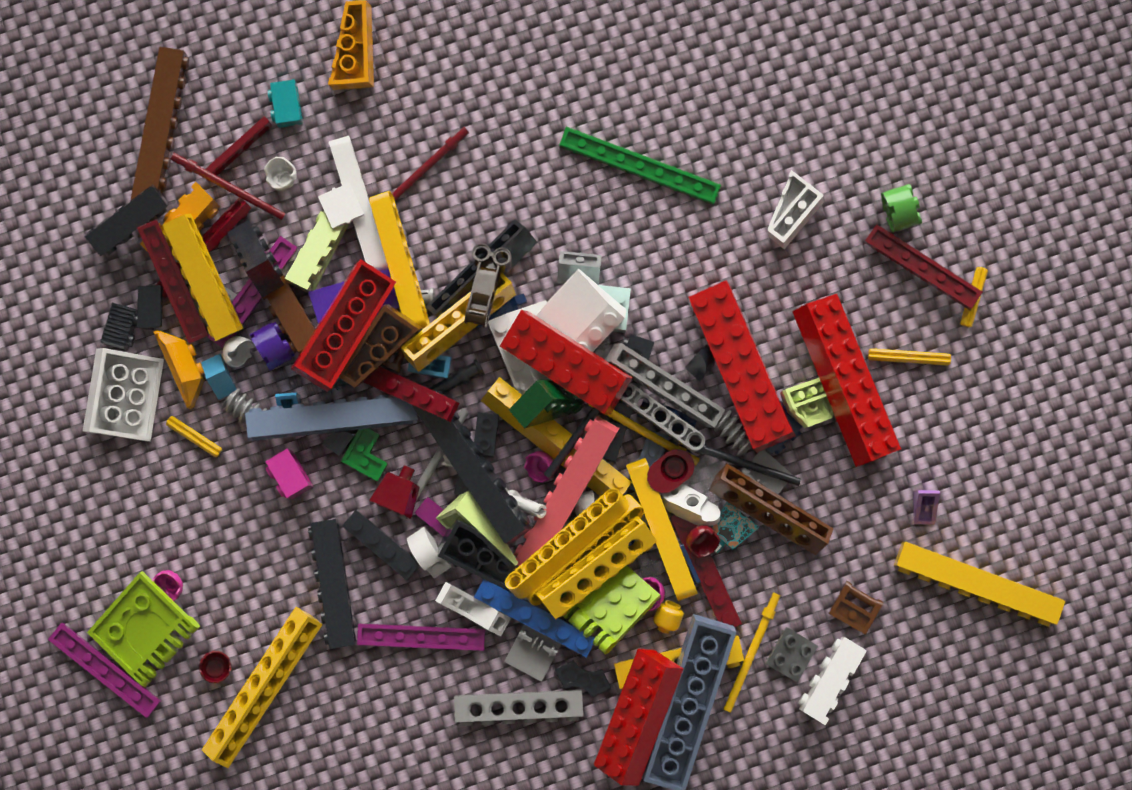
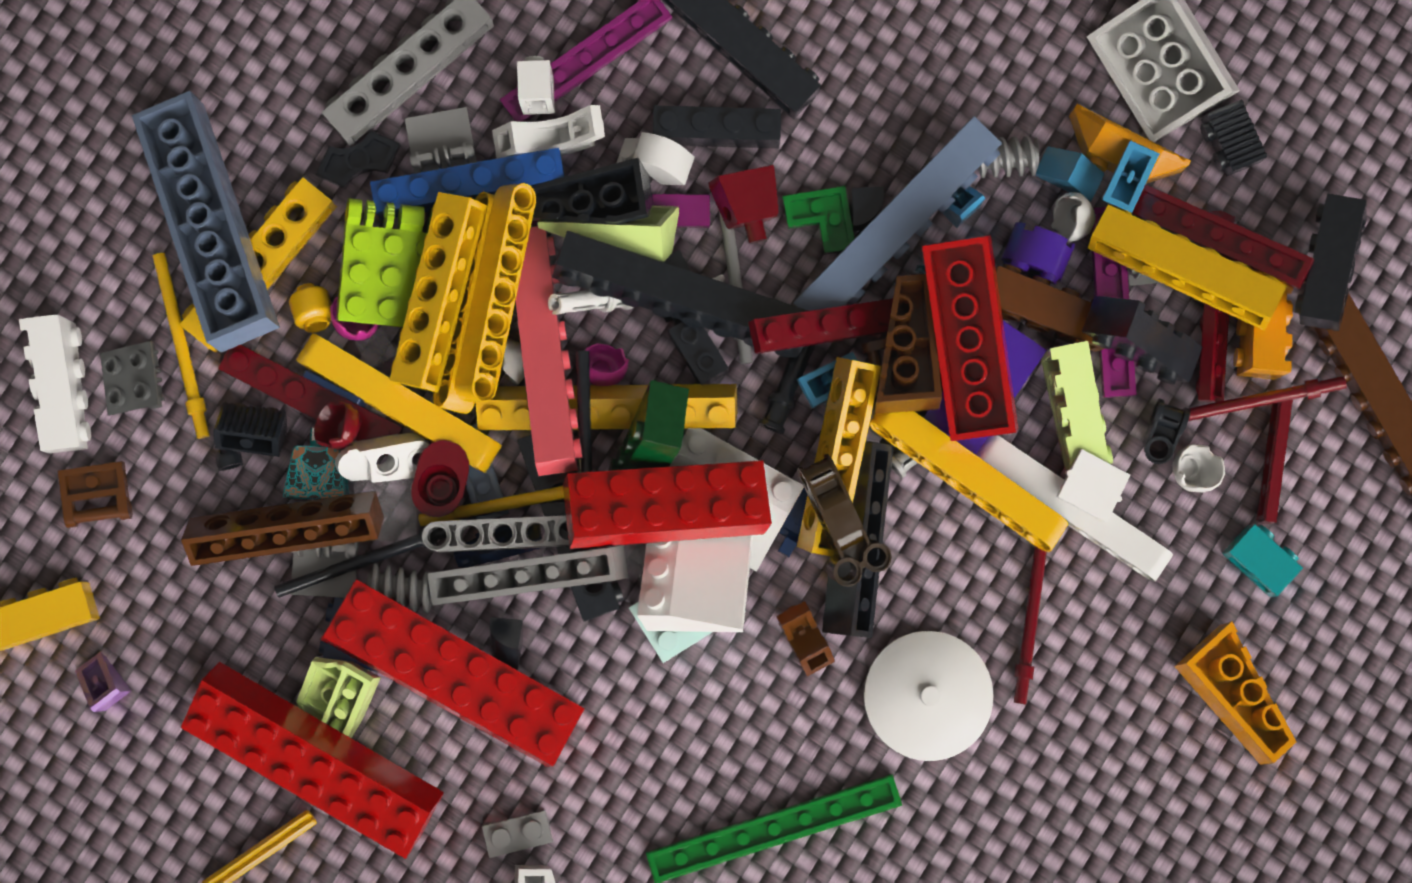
camera: 135 degrees right, 0 degrees up
black panel [137,285,163,330] -> none
yellow axle [166,416,222,457] -> none
dark pink brick [265,448,314,500] -> none
flat silver panel [557,251,602,285] -> none
red brick [594,649,684,786] -> none
none -> black brick [213,401,287,457]
none -> black hinge [216,449,244,471]
none -> light grey plate [482,810,553,858]
none -> white brick [517,56,555,115]
none -> reddish brown brick [776,601,835,677]
none -> white dish [863,631,993,761]
none -> dark azure slope [1102,141,1160,213]
none -> black piece [1143,398,1191,464]

